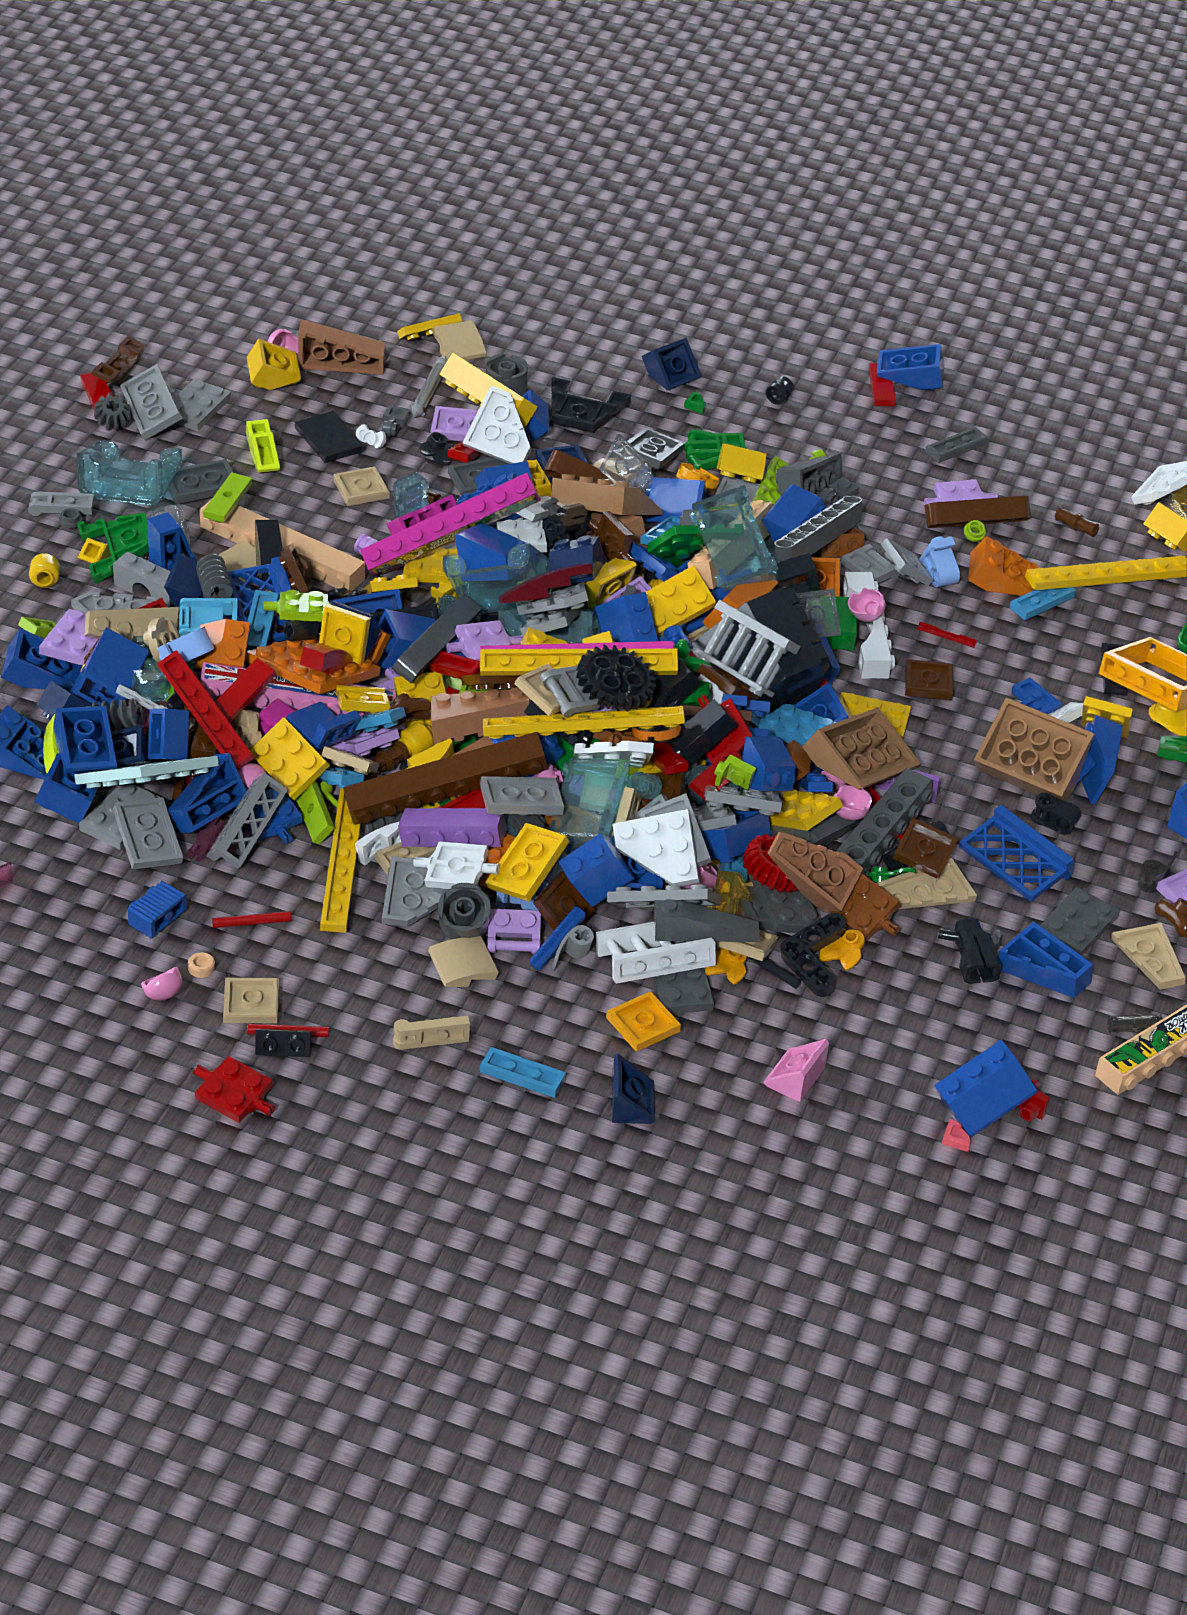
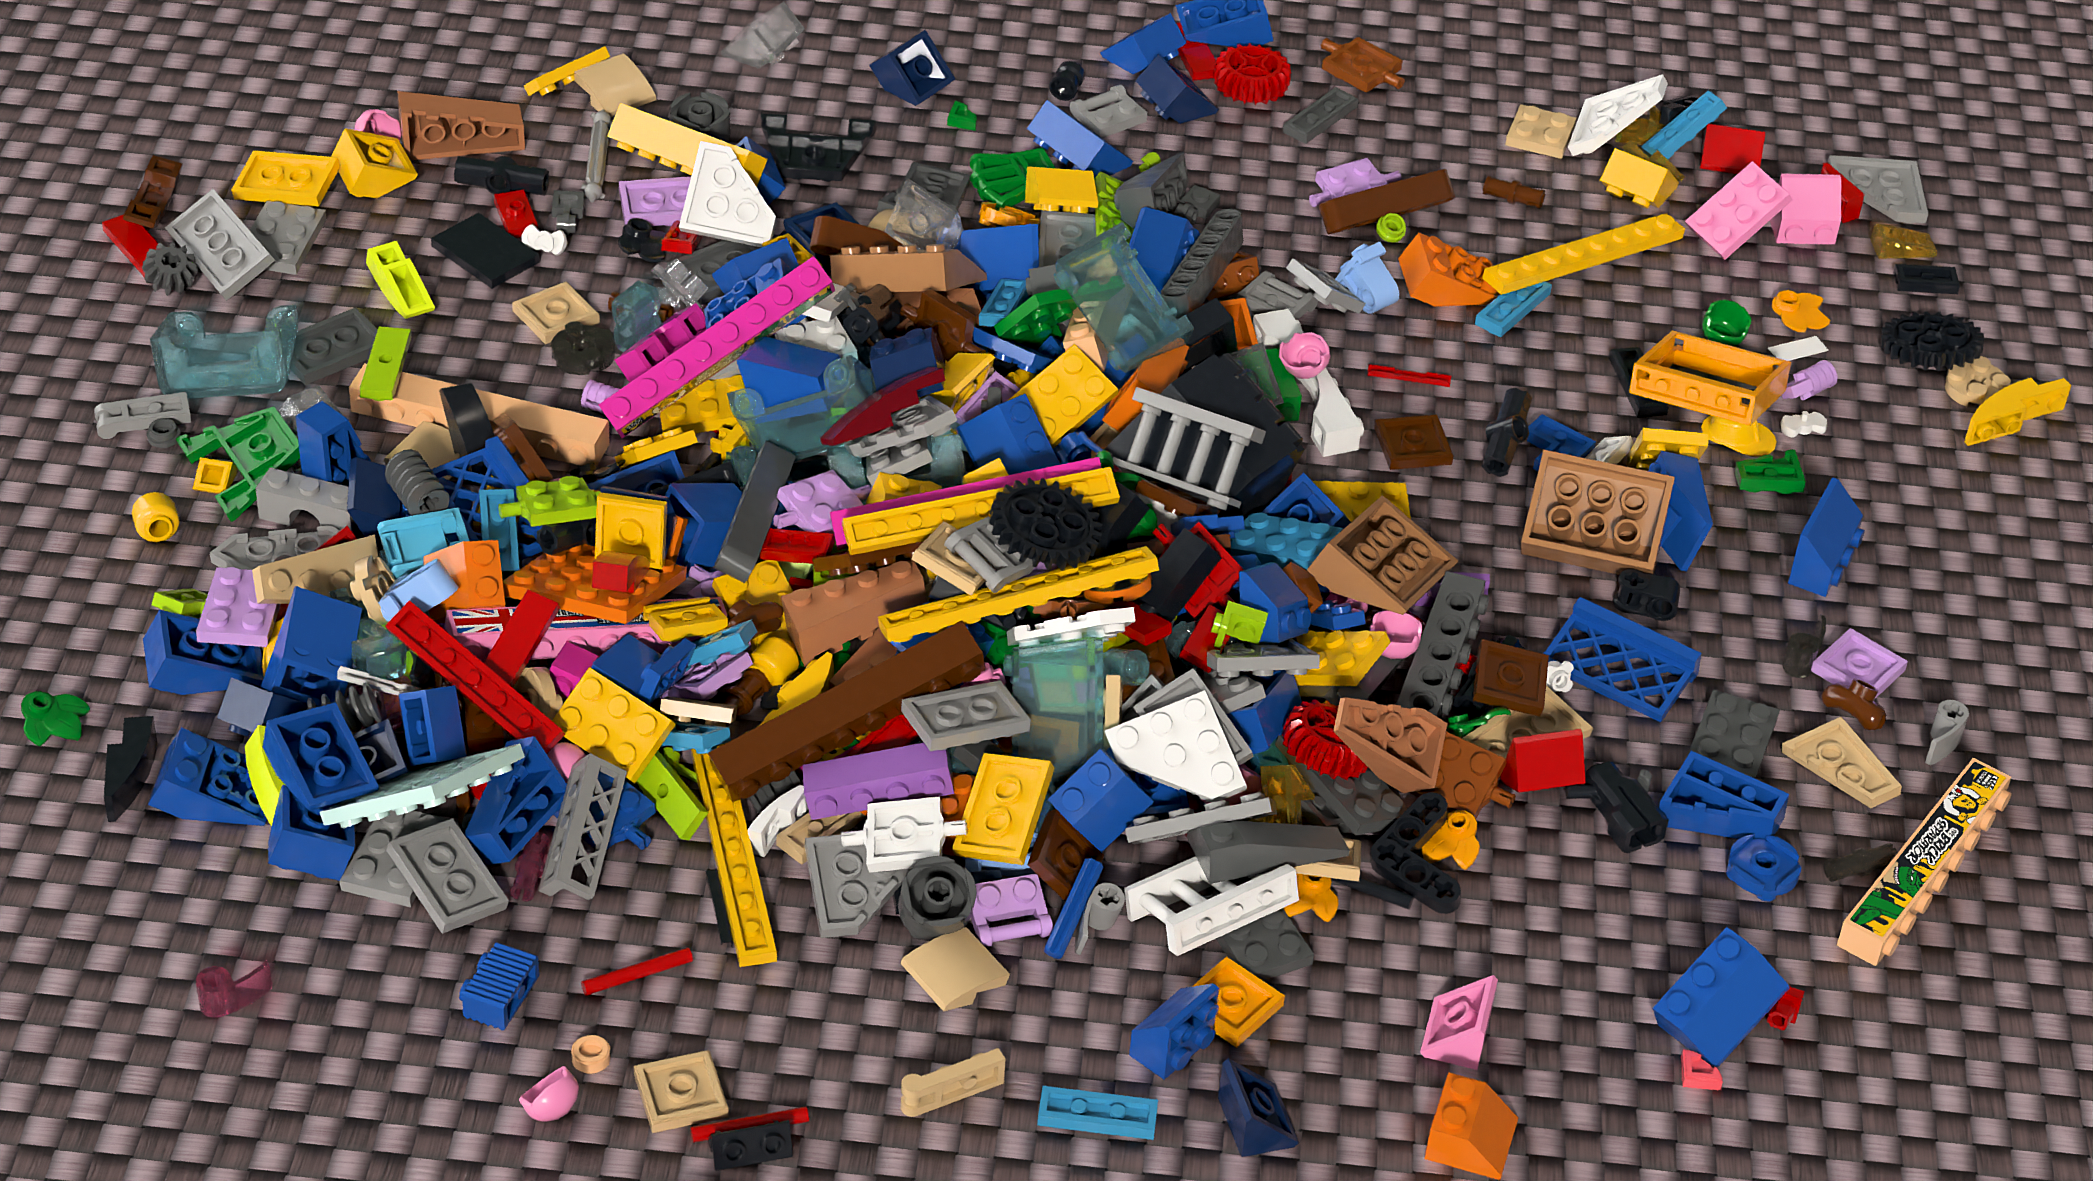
camera: 15 degrees left, 0 degrees up
none -> yellow plate [231,151,340,207]
none -> black piece [454,156,549,196]
none -> red plate [494,190,538,238]
none -> clear smoke plate [551,321,615,375]
none -> clear hips [651,258,708,311]
none -> black piece [706,869,733,947]
none -> clear slope [720,2,805,68]
none -> slope [1027,100,1134,178]
none -> light grey plate [1070,84,1147,138]
none -> blue slope [1100,13,1187,74]
none -> blue slope [1129,983,1219,1080]
none -> dark blue slope [1135,55,1219,124]
none -> red gear [1213,43,1291,105]
none -> dark orange plate [1321,37,1404,93]
none -> orange slope [1425,1072,1518,1180]
none -> black piece [1482,387,1533,477]
none -> red slope [1500,729,1586,793]
none -> tan plate [1505,105,1576,159]
none -> white plate [1546,661,1574,692]
none -> blue plate [1726,834,1801,901]

